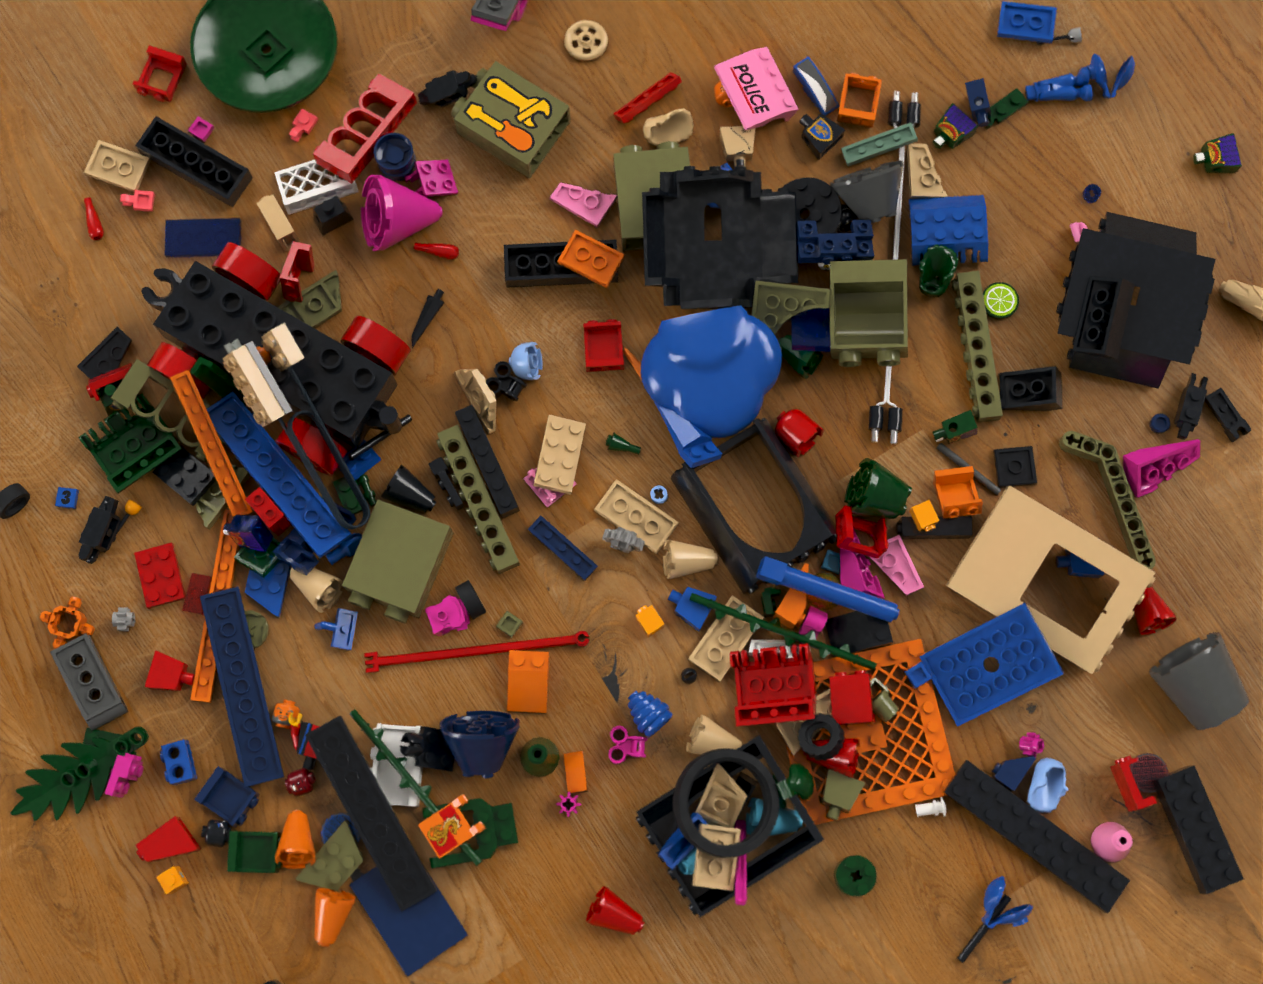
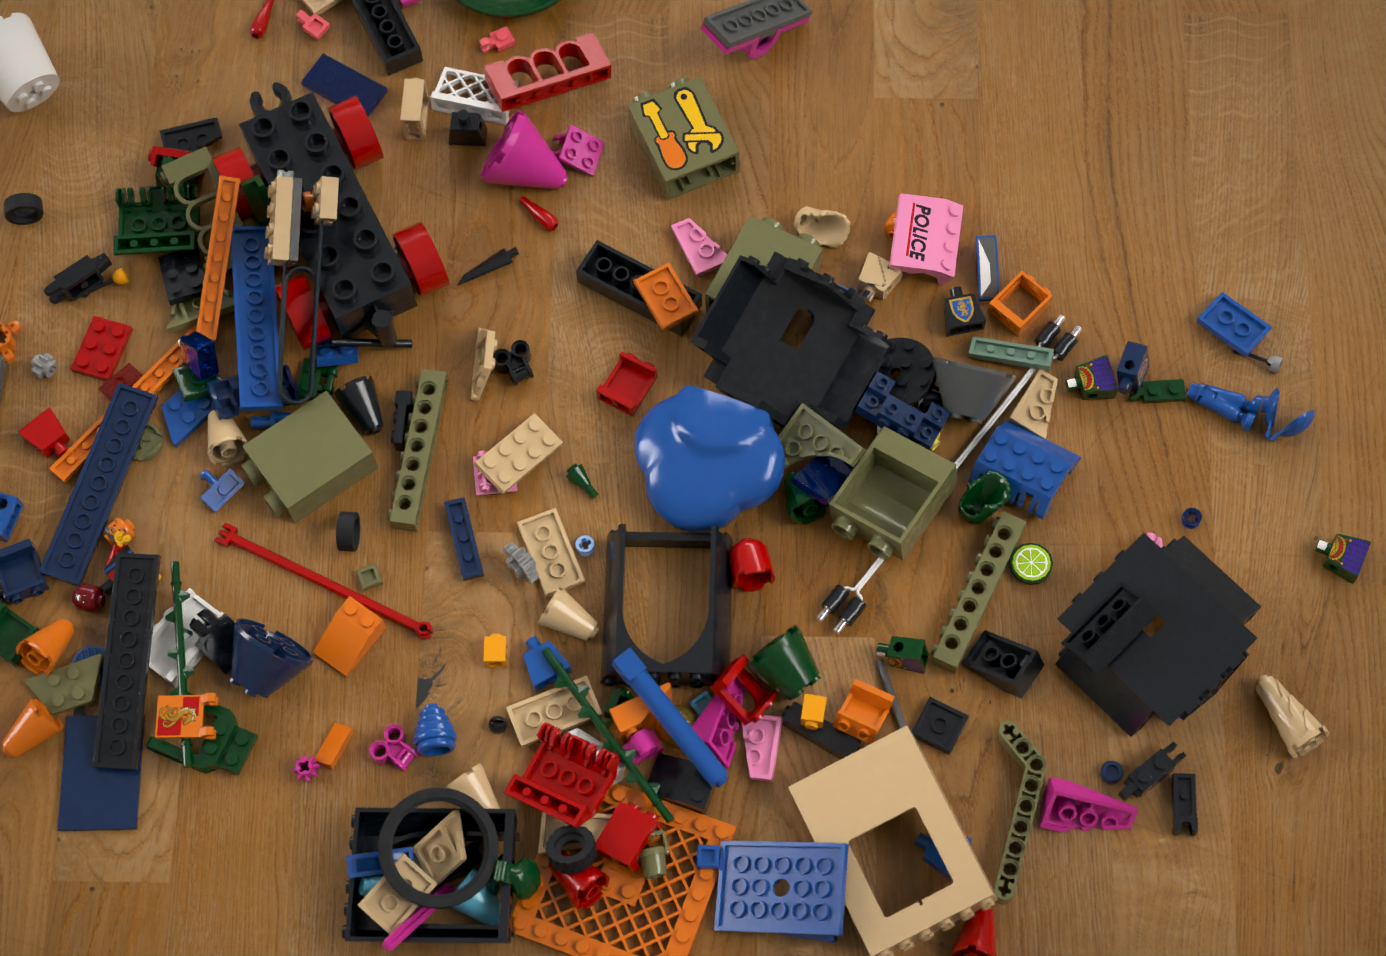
camera: 35 degrees right, 10 degrees down
blue tile [55,487,79,509] -> none
red panel [245,487,292,537] -> none
olive wing [278,270,342,329] -> none
red window [279,241,315,303] -> none
dark blue wheel [374,133,417,181] -> none
black hinge [418,71,478,107] -> none
dark pink piece [425,595,470,636] -> none
black arch [455,405,520,519] -> none
light blue cylinder [509,342,543,380] -> none
dark green cone [520,737,560,777] -> none
tan plate [564,20,608,61] -> none
red cone [586,886,644,935] -> none
red plate [613,72,682,124] -> none
blue plate [623,347,722,468] -> none
olive torso [822,769,865,821] -> none

